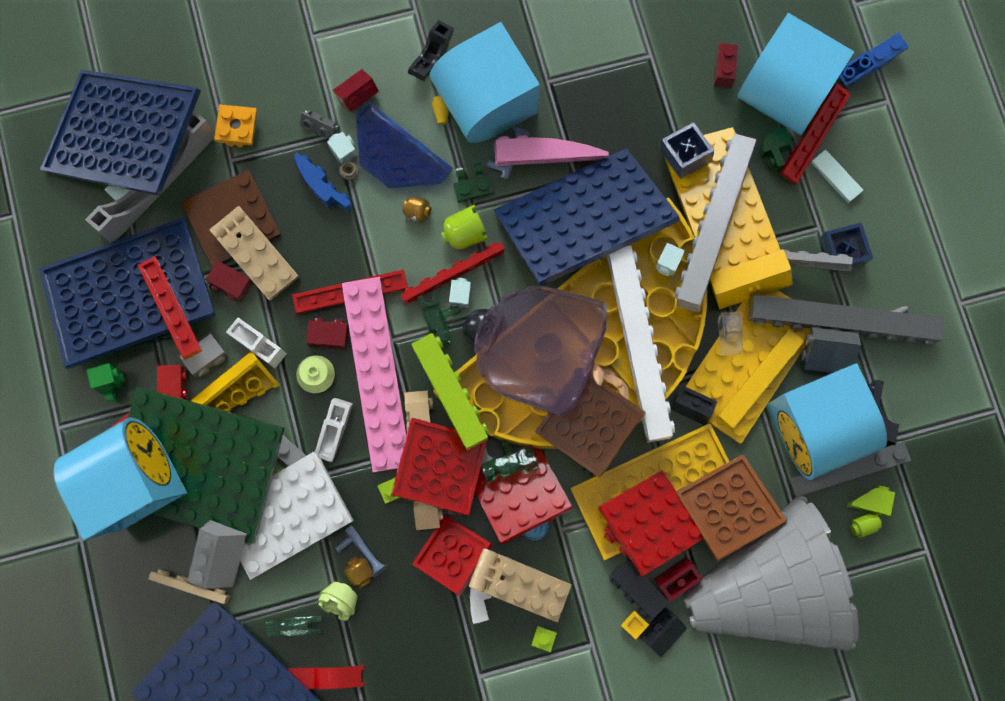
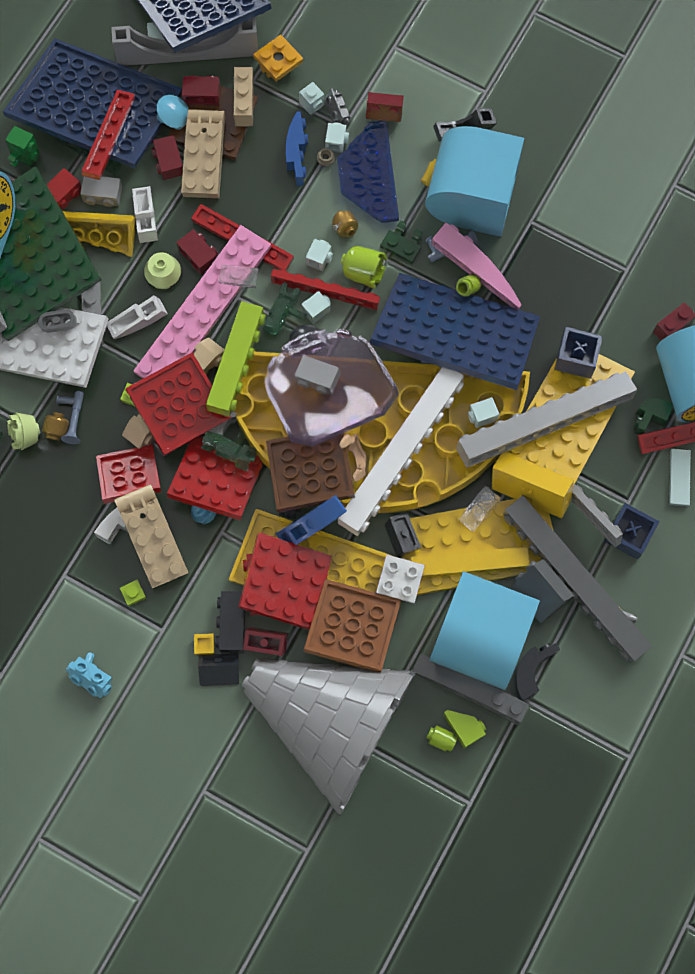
camera: 45 degrees right, 5 degrees down
none -> dark grey plate [38,310,77,333]
none -> medium azure dish [157,95,189,130]
none -> dark red brick [182,75,221,105]
none -> clear tile [218,264,259,288]
none -> tan brick [234,67,253,126]
none -> blue slope [276,495,347,545]
none -> light grey brick [294,355,341,395]
none -> light aqua brick [299,82,324,115]
none -> light aqua brick [306,239,333,272]
none -> white plate [376,555,425,603]
none -> lime brick [456,274,481,296]

